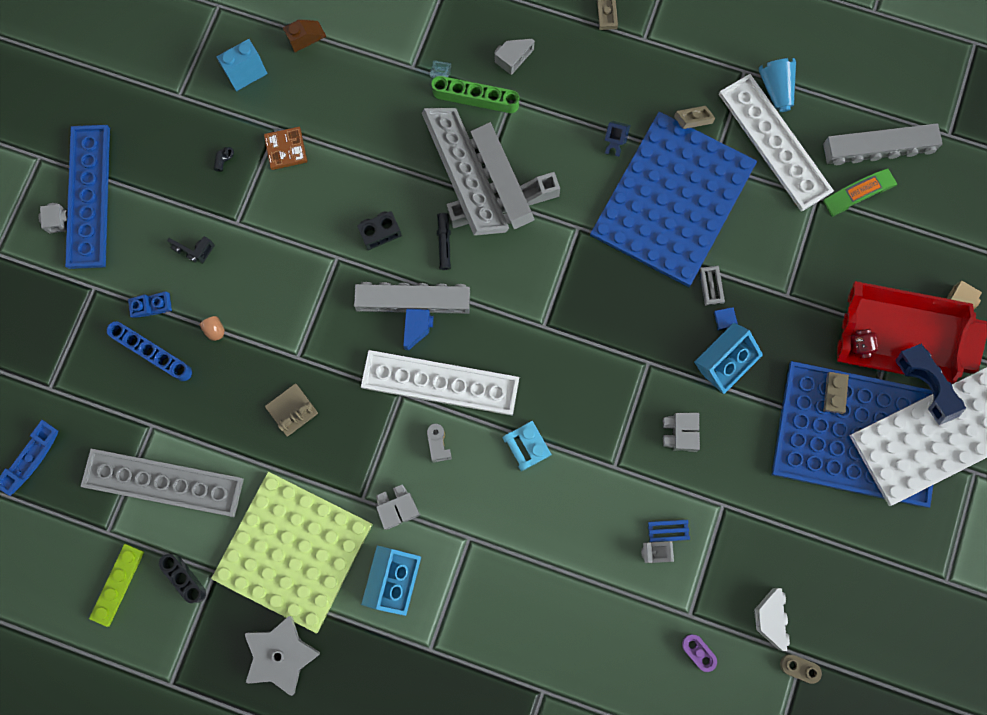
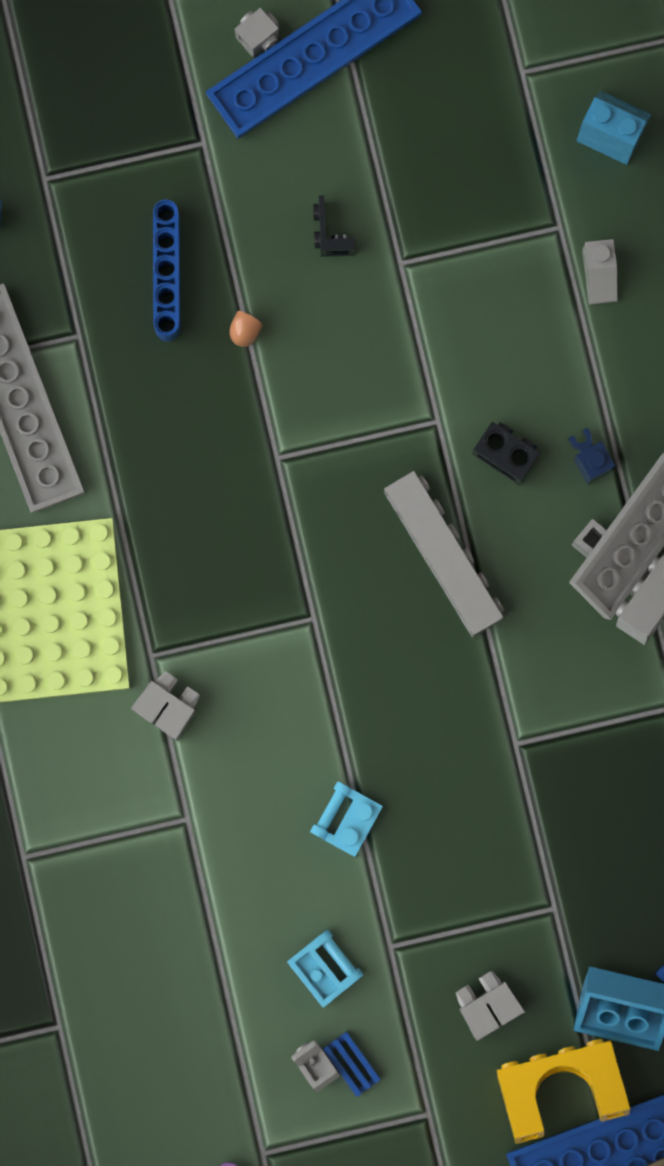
camera: 55 degrees right, 5 degrees up
blue slope [128,291,172,318] -> none
black arm [213,147,234,172] -> none
dark orange tile [264,127,307,170] -> none
dark tan hinge [265,383,318,437] -> none
white plate [361,350,519,416] -> none
dark azure slope [361,545,421,616] -> none
blue slope [403,309,434,350] -> none
light grey leg [427,424,452,463] -> none
black pin [436,213,451,270] -> none
none -> medium azure plate [287,929,364,1008]
none -> yellow arch [497,1039,630,1144]
none -> dark blue brick [568,428,615,485]
none -> light grey slope [582,239,617,305]

